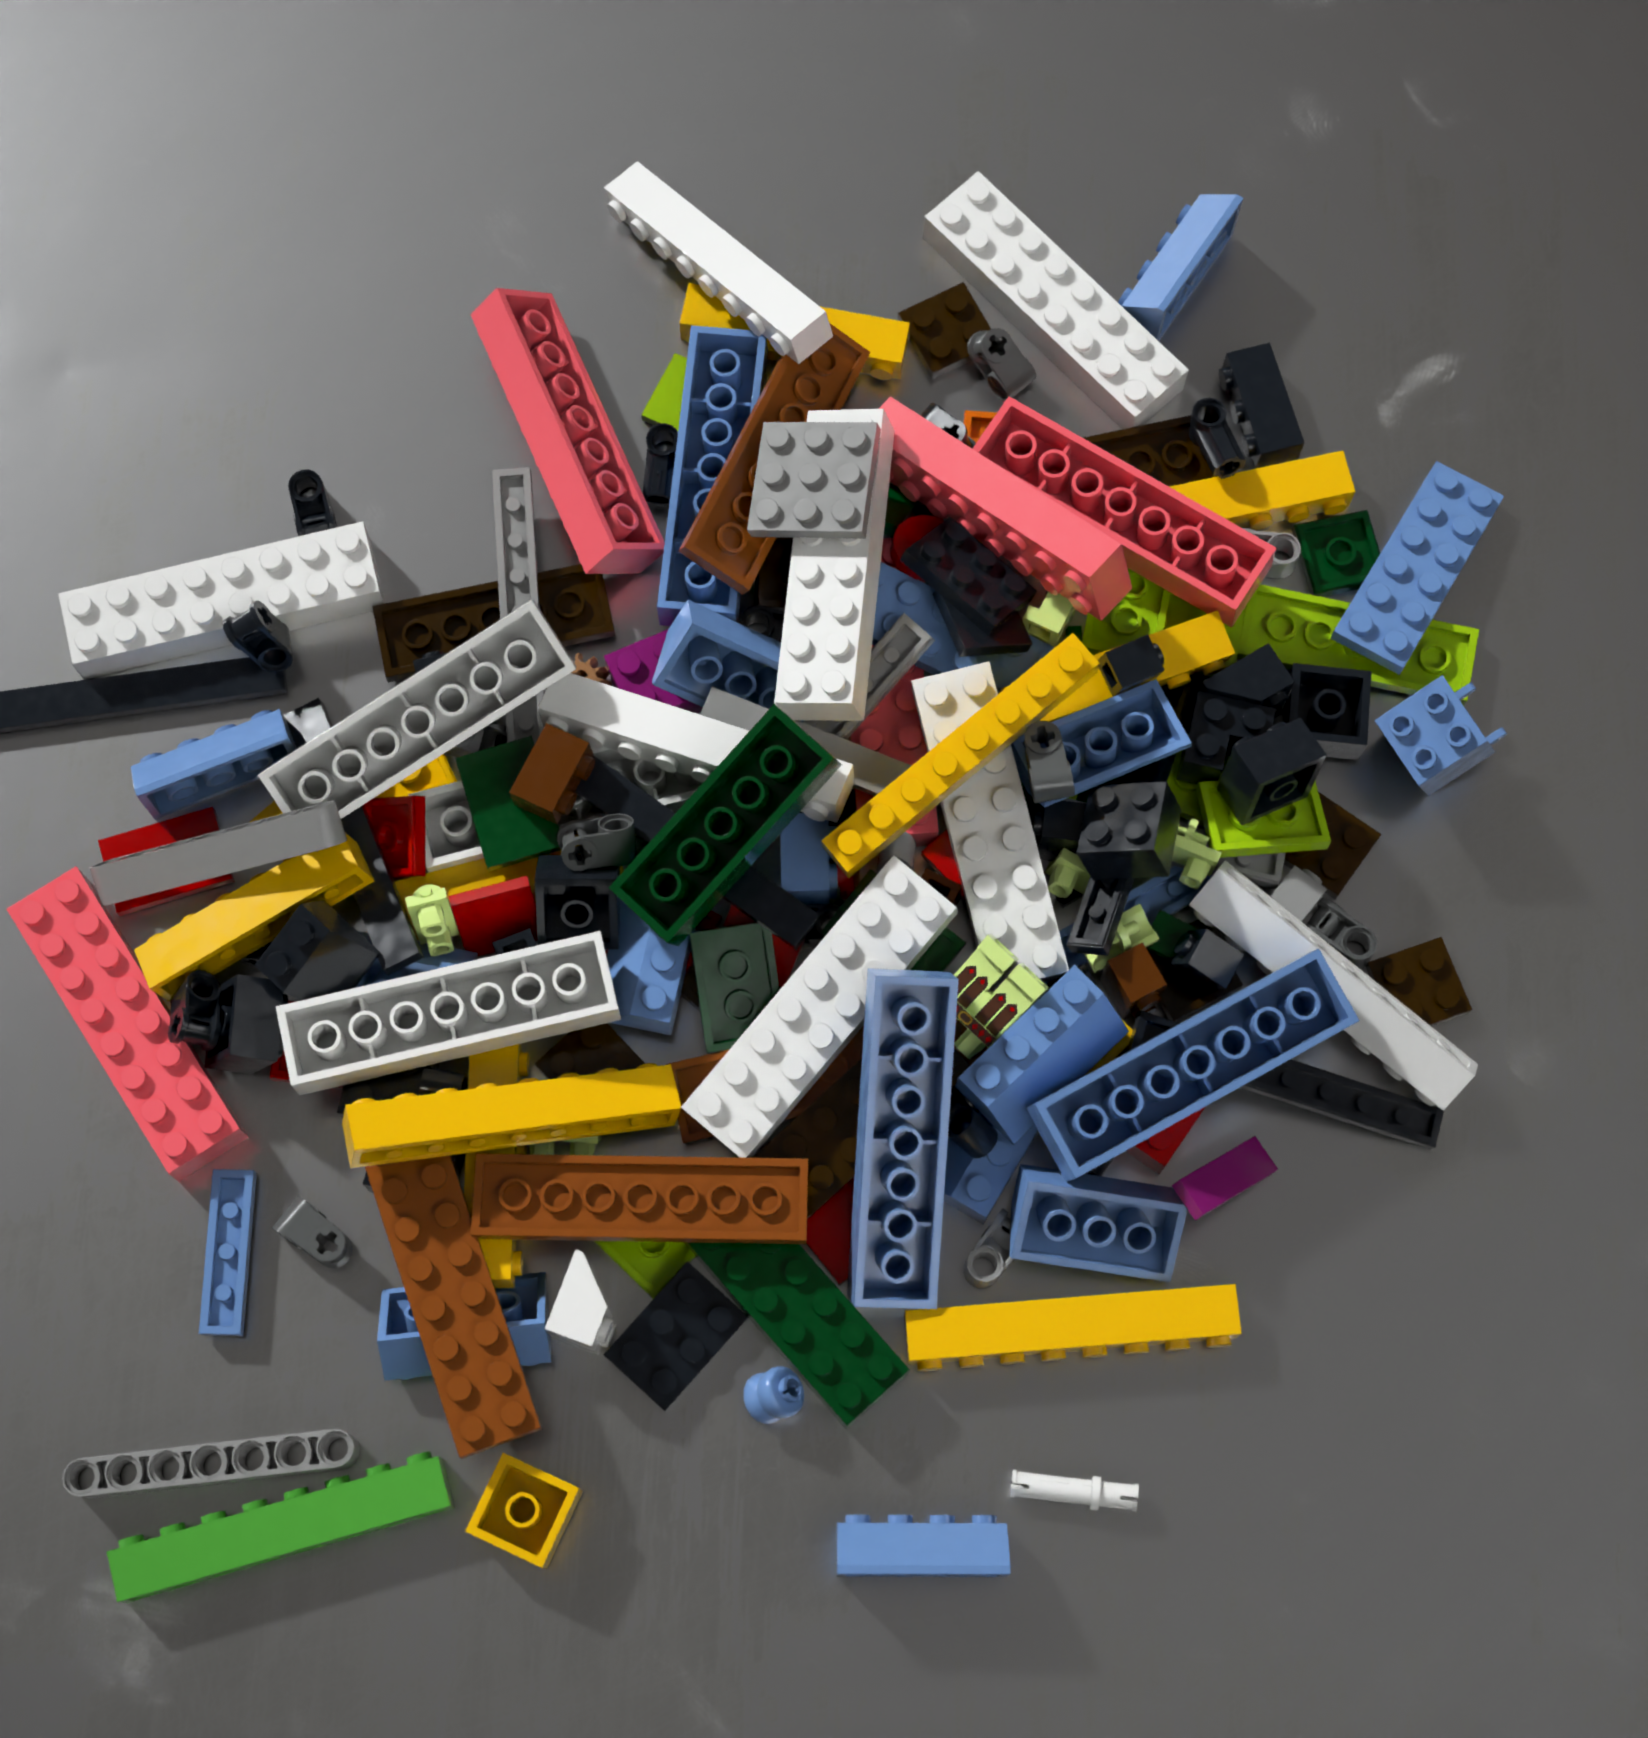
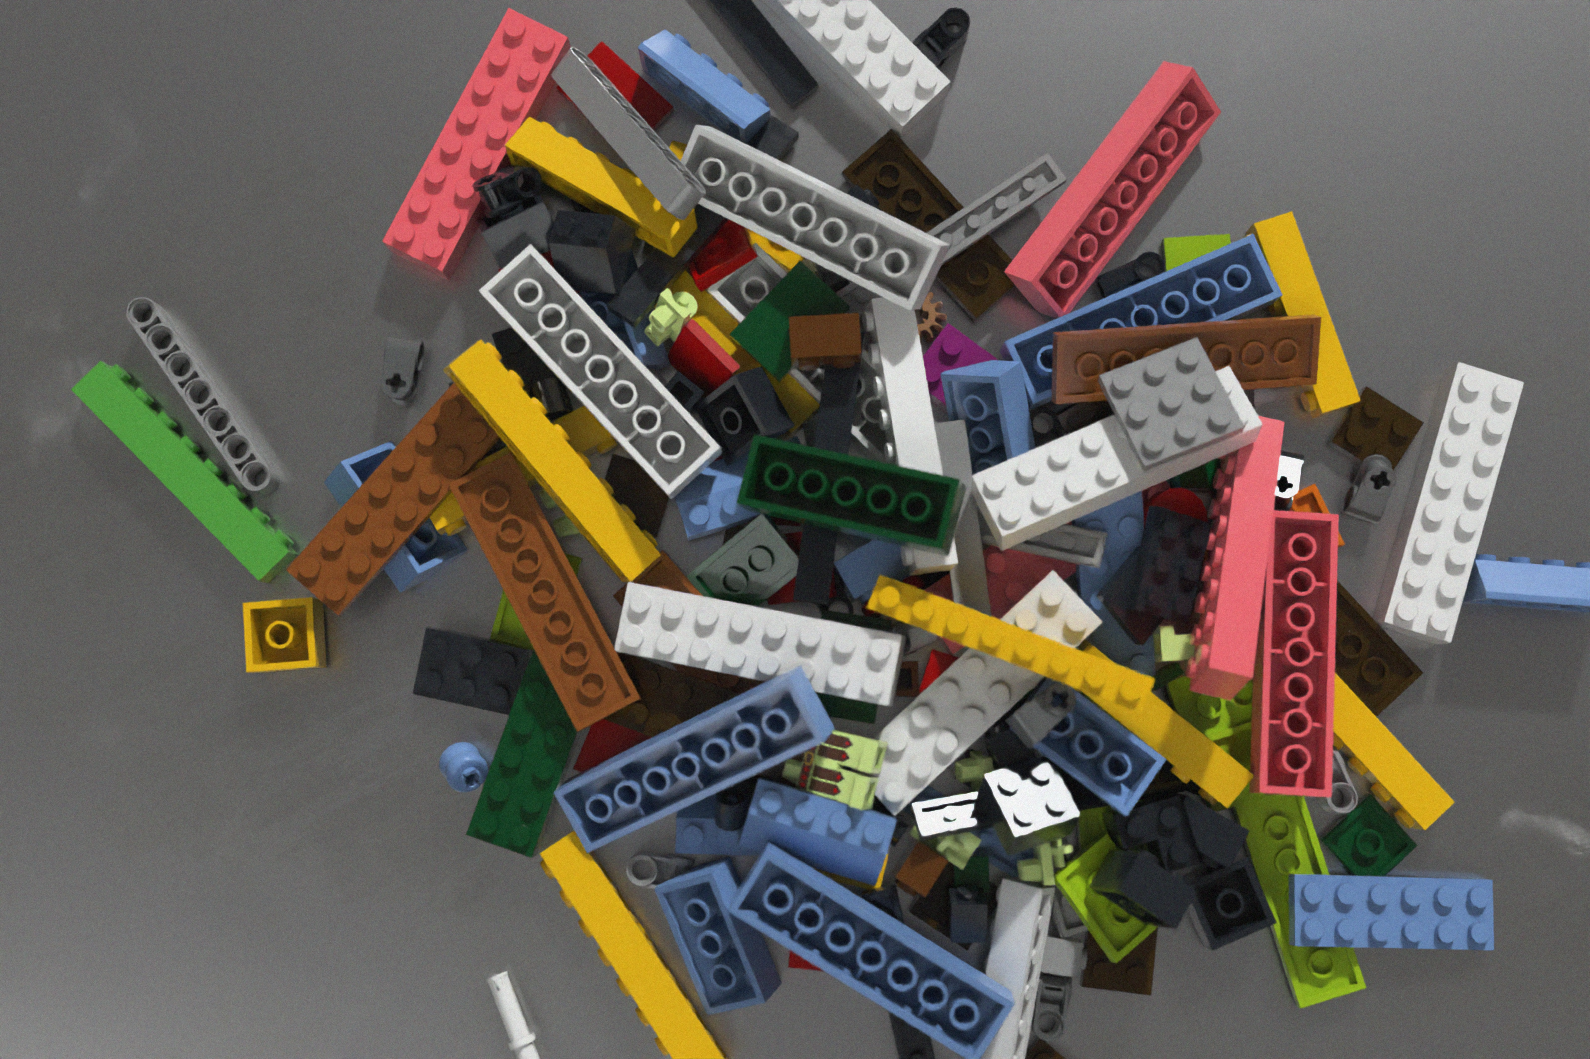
camera: 60 degrees right, 10 degrees up
medium blue plate [199,1169,257,1337] -> none
black piece [222,601,293,673] -> none
white slope [545,1249,616,1355] -> none
dark grey piece [557,813,637,871] -> none
white brick [604,161,833,364] -> none
medium blue slope [837,1515,1011,1577] -> none
black brick [1098,634,1165,697] -> none
magenta tile [1172,1136,1279,1220] -> none
black piece [1189,398,1245,479] -> none
black brick [1219,342,1305,469] -> none
medium blue container [1374,675,1507,796] -> none

